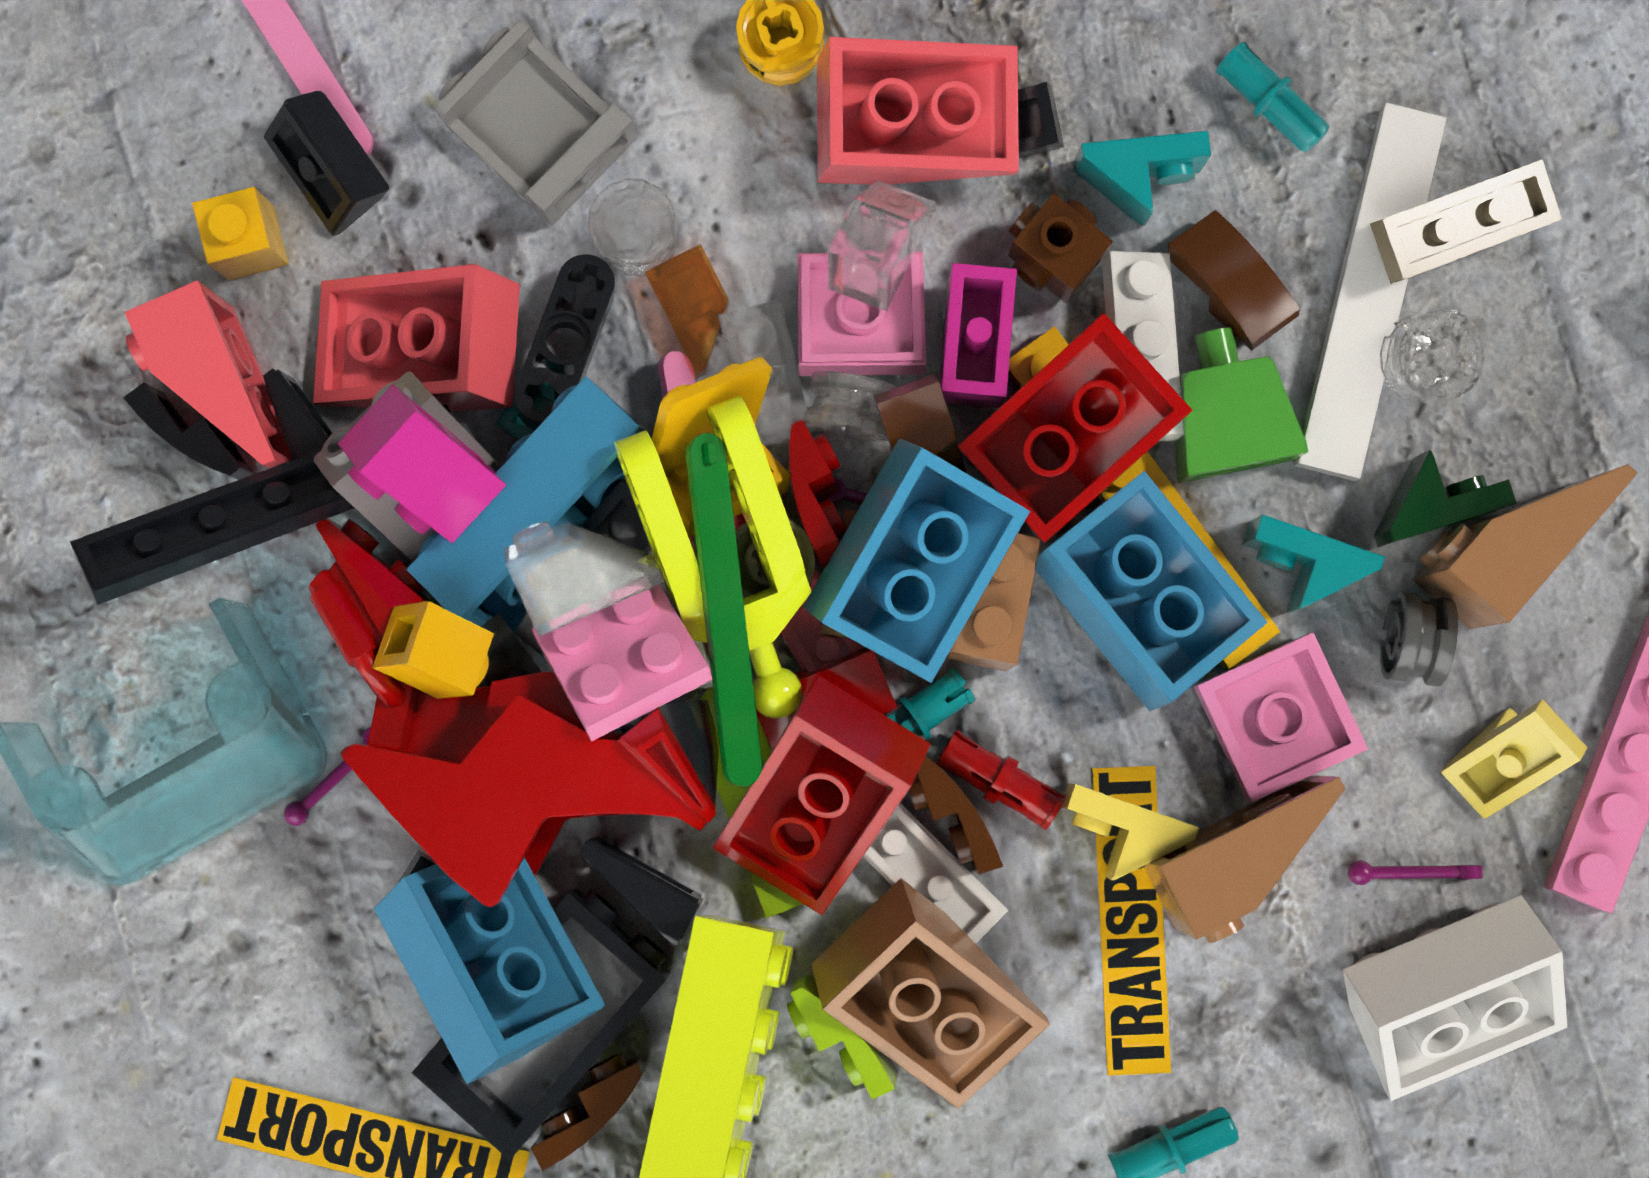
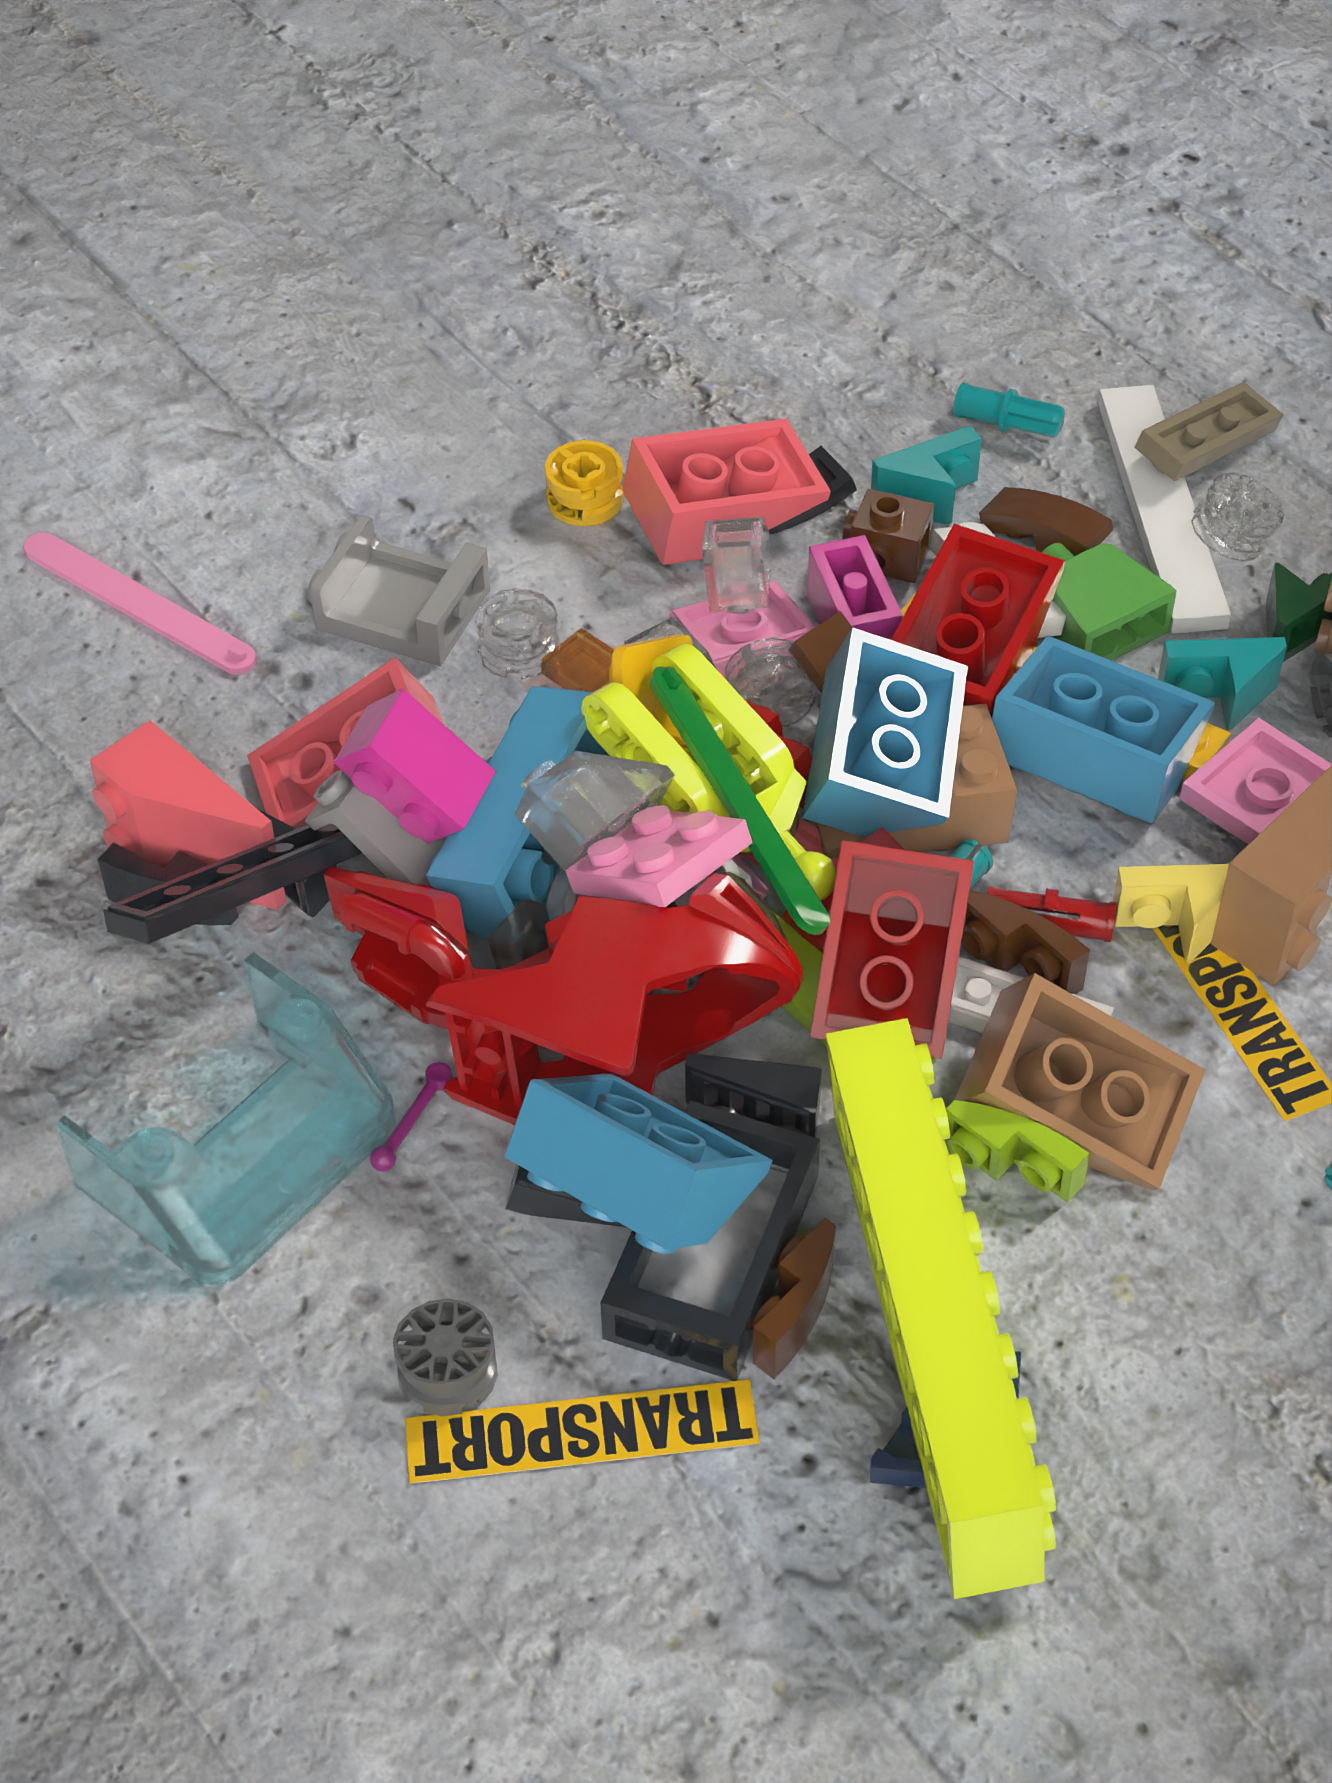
camera: 20 degrees left, 35 degrees down
yellow brick [192,187,289,281] -> none
black slope [263,91,389,236] -> none
yellow brick [372,601,494,699] -> none
black beam [515,254,615,430] -> none
none -> dark grey wheel [393,1298,498,1416]

